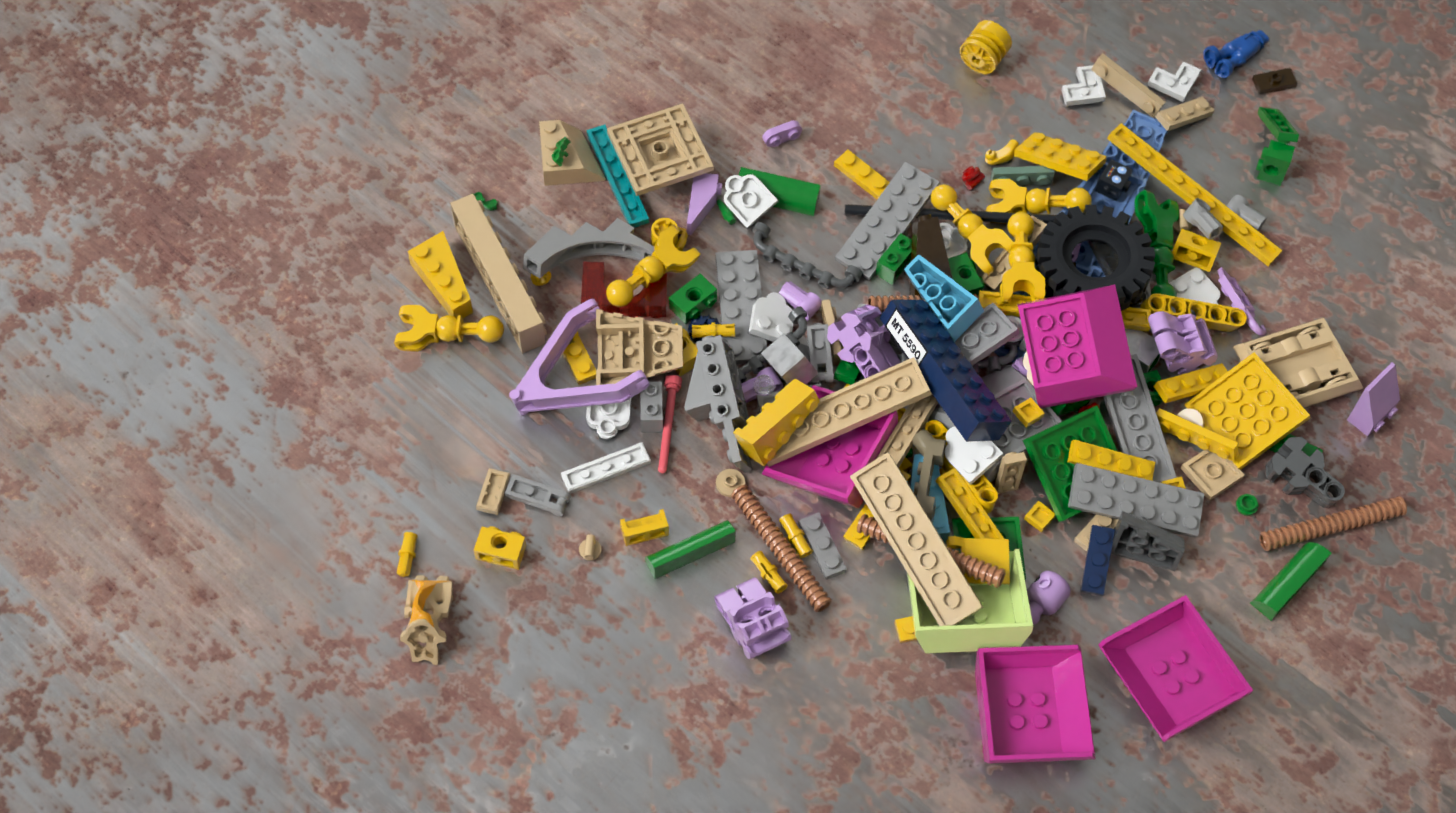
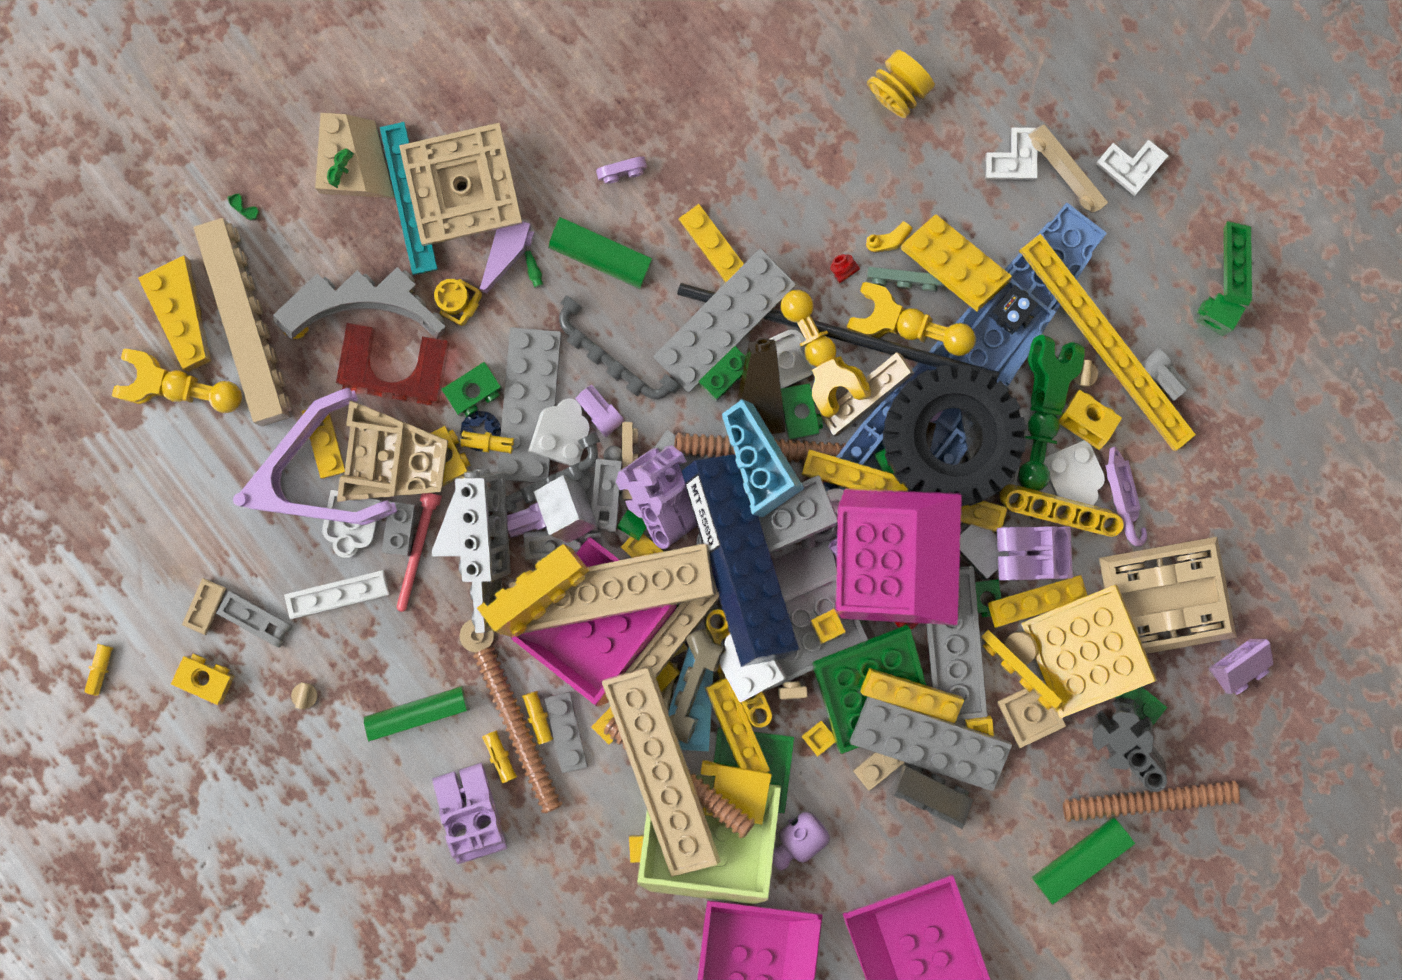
camera: 10 degrees right, 25 degrees up
tan hips [400,575,453,665] -> none
yellow piece [606,225,701,307] -> none
yellow hinge [620,509,669,546] -> none
white plate [724,174,778,229] -> none
clear plate [753,375,775,396] -> none
yellow piece [1000,212,1045,303] -> none
dark blue plate [1080,525,1115,596] -> none
tan plate [1156,97,1215,131] -> none
light grey piece [1183,198,1223,240] -> none
blue piece [1203,30,1269,78] -> none
green plate [1236,494,1259,516] -> none
dark brown plate [1252,68,1298,95] -> none

